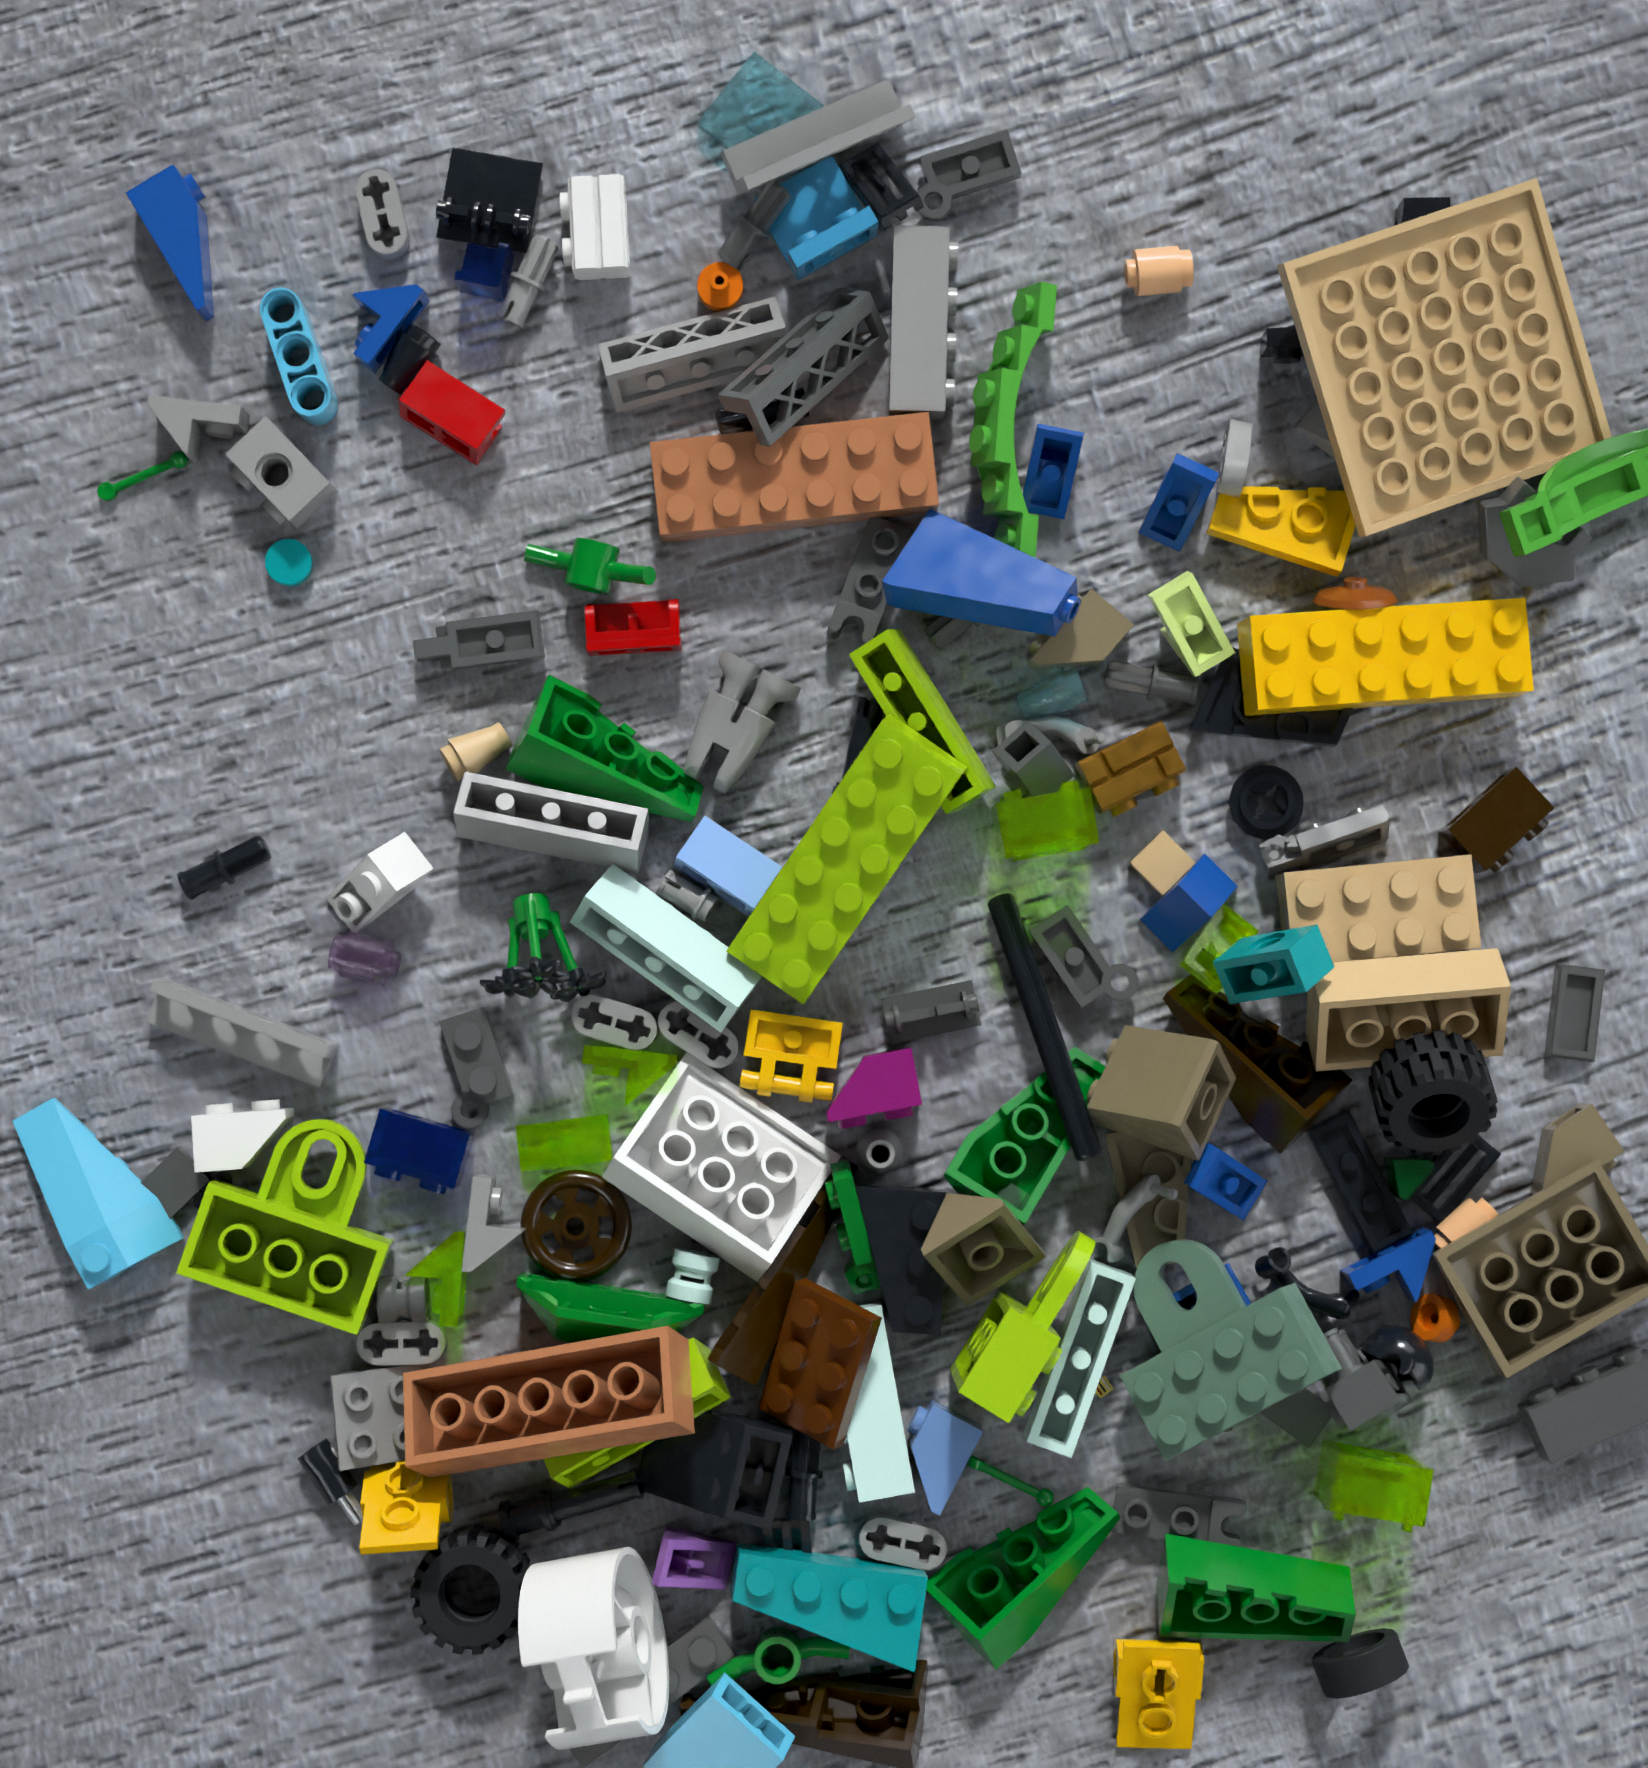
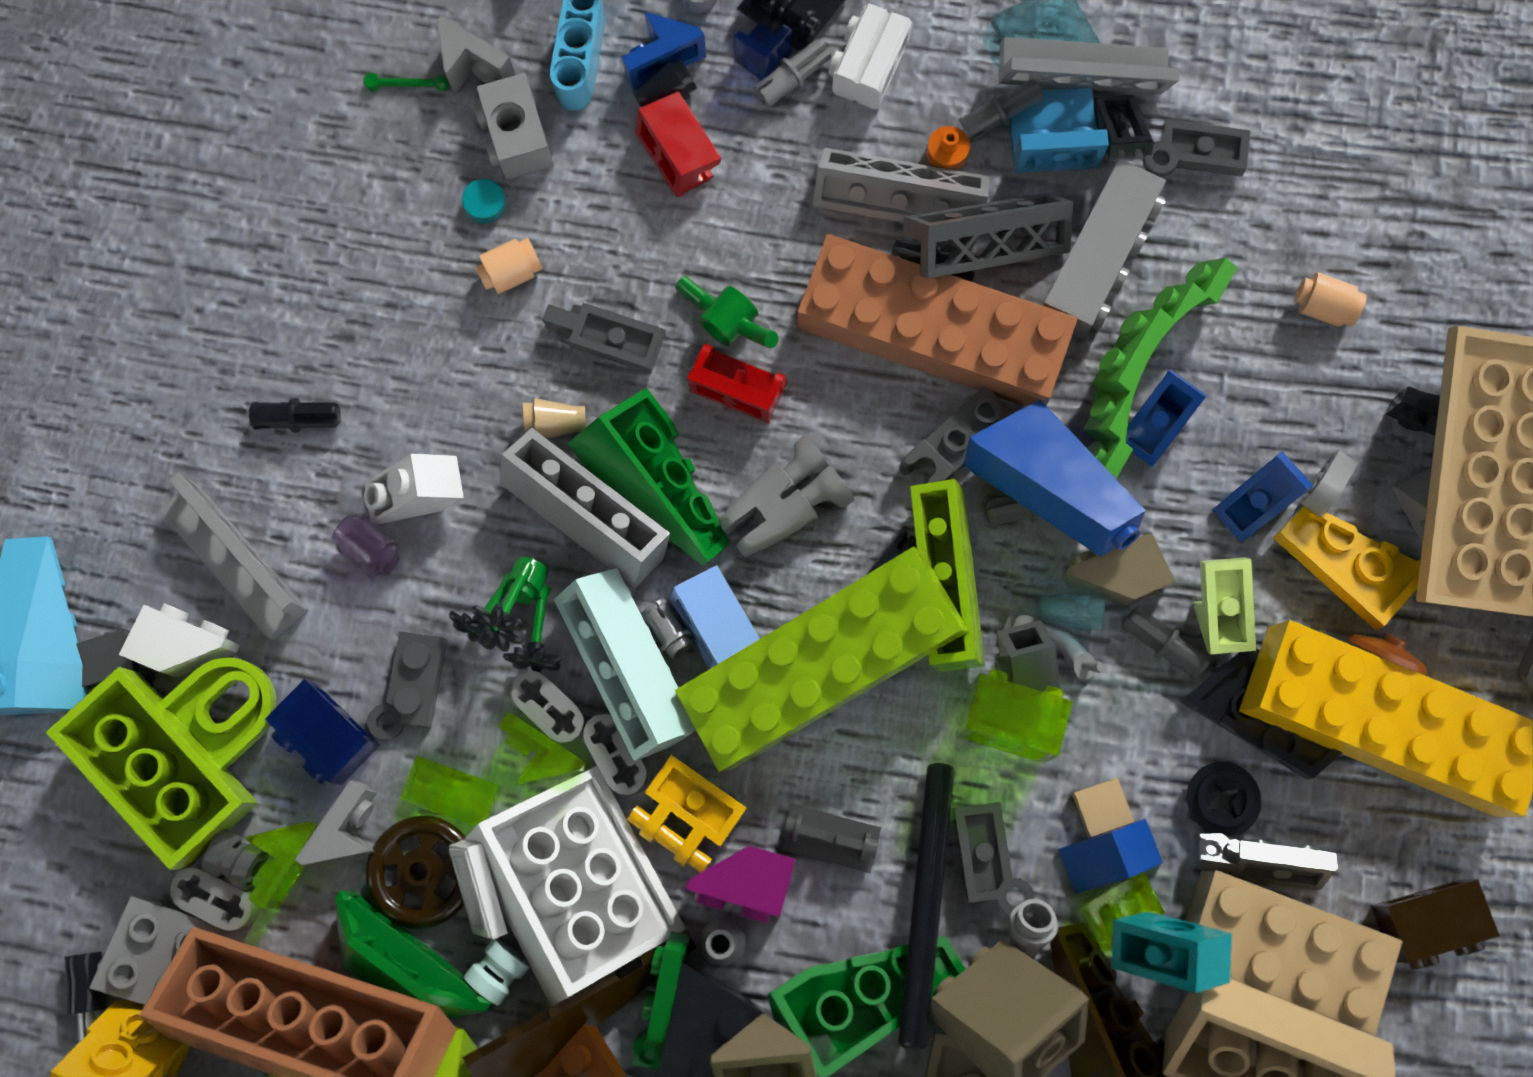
camera: 30 degrees right, 10 degrees down
pearl gold brick [1075,721,1186,818] -> none
none -> white tile [449,840,508,940]
none -> light nougat brick [475,237,543,295]
none -> light grey cone [1010,899,1058,959]

